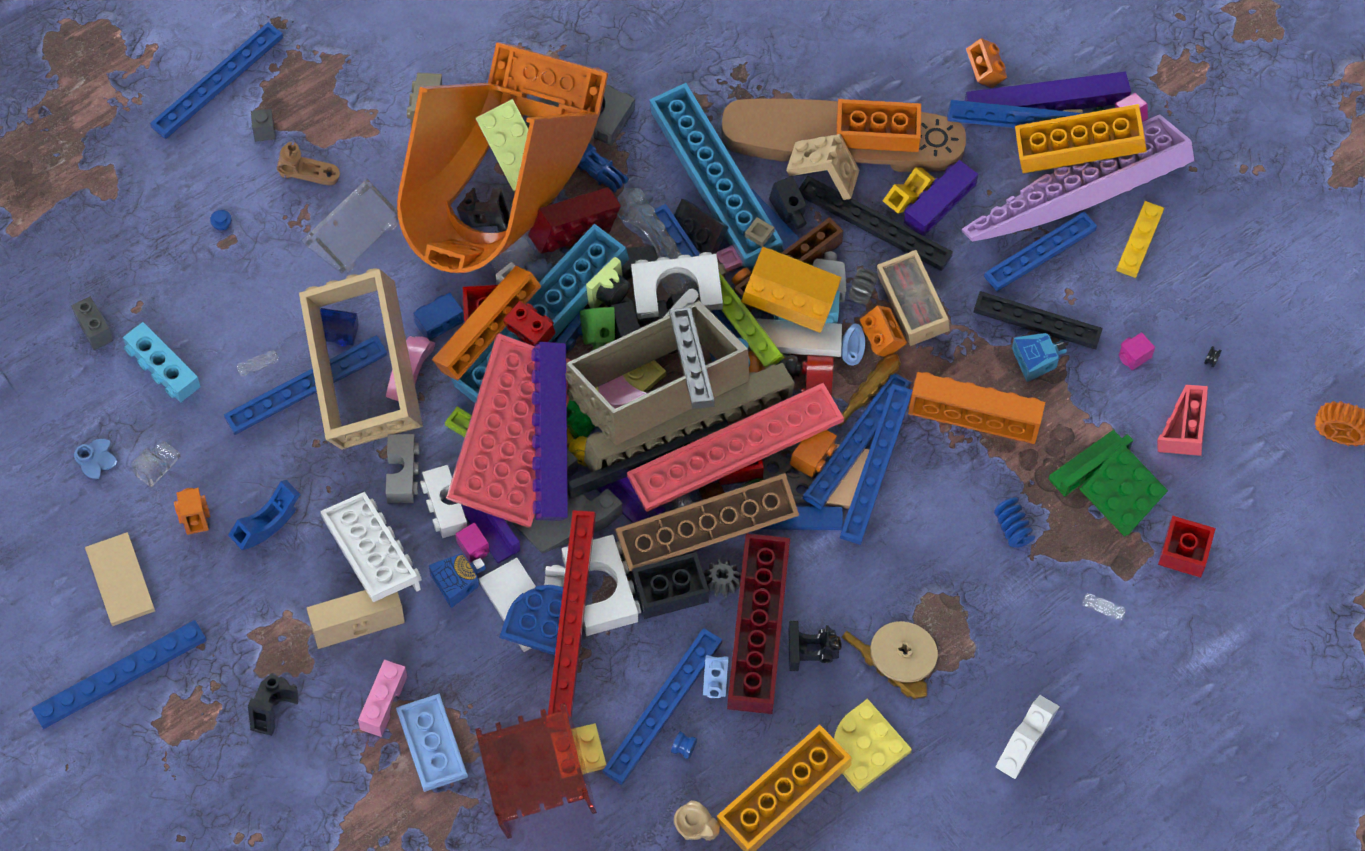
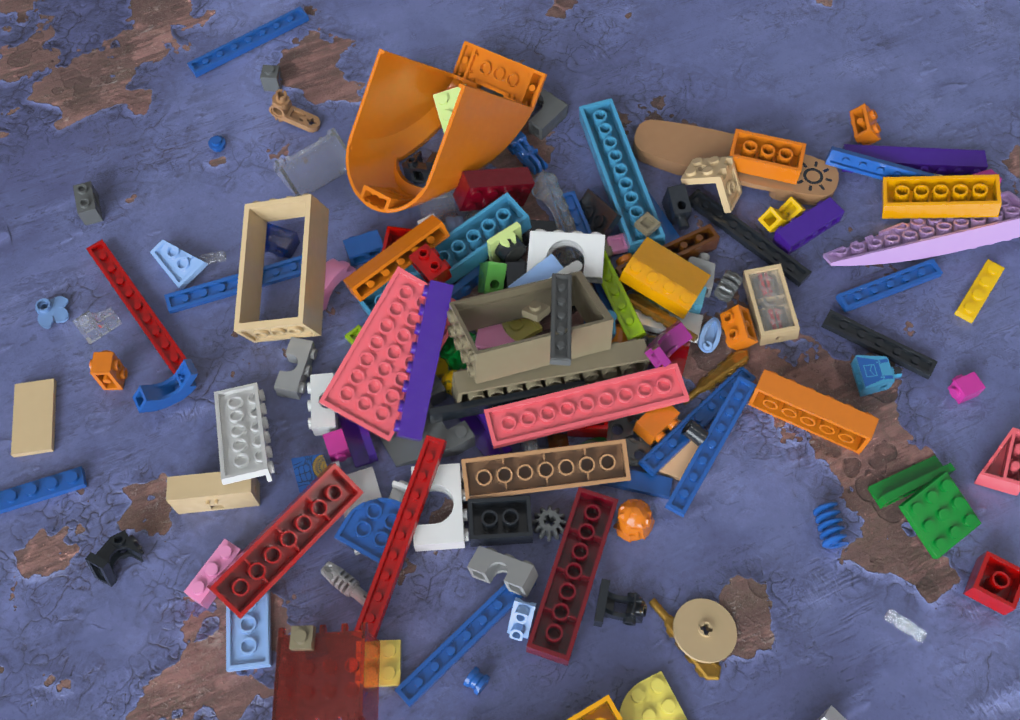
camera: 15 degrees right, 0 degrees up
medium azure brick [123,322,201,403] -> none
none -> red plate [86,240,187,374]
none -> light blue wing [150,240,208,290]
none -> red brick [207,463,364,619]
none -> dark tan plate [289,625,316,651]
none -> light grey hinge [321,561,368,605]
none -> light grey arch [467,546,538,598]
none -> light blue tile [507,254,563,288]
none -> dark tan plate [522,300,551,322]
none -> orange helmet [613,499,655,543]
none -> pearl gold sword [628,294,698,342]
none -> magenta arch [644,320,693,368]
none -> black beam [681,419,709,446]

